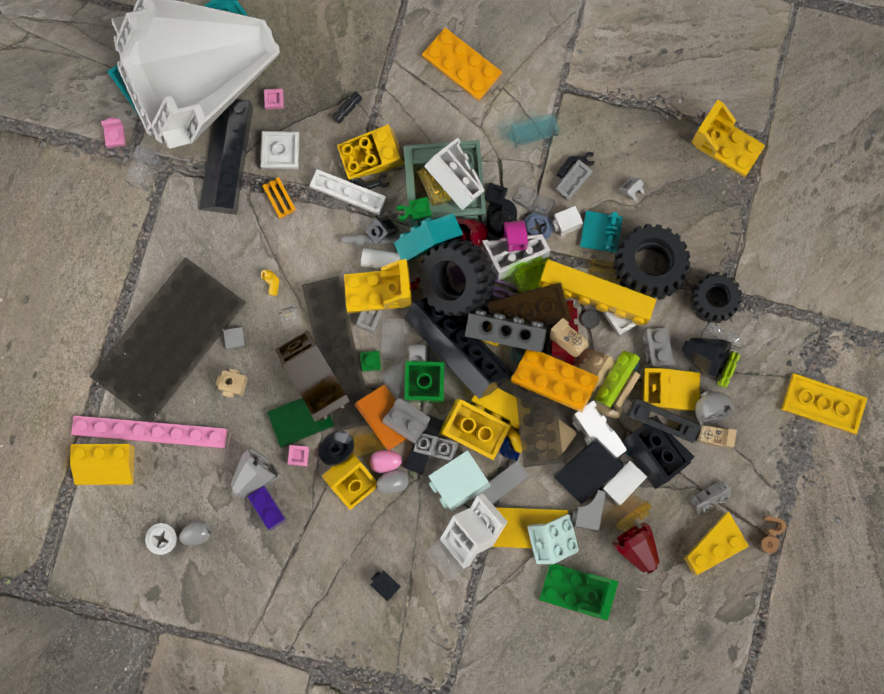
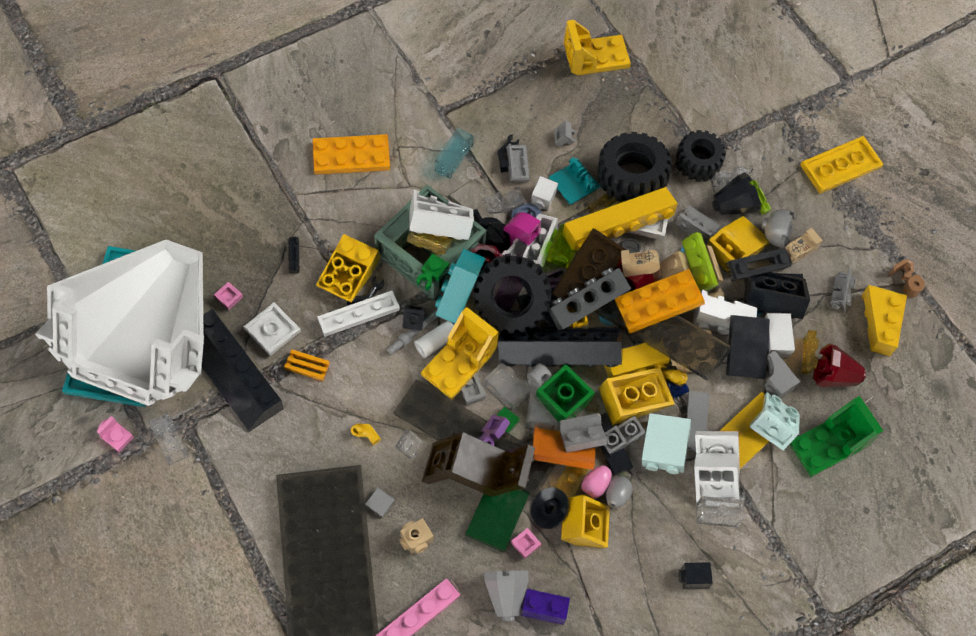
camera: 55 degrees left, 15 degrees down
none -> medium lavender plate [479,415,510,446]

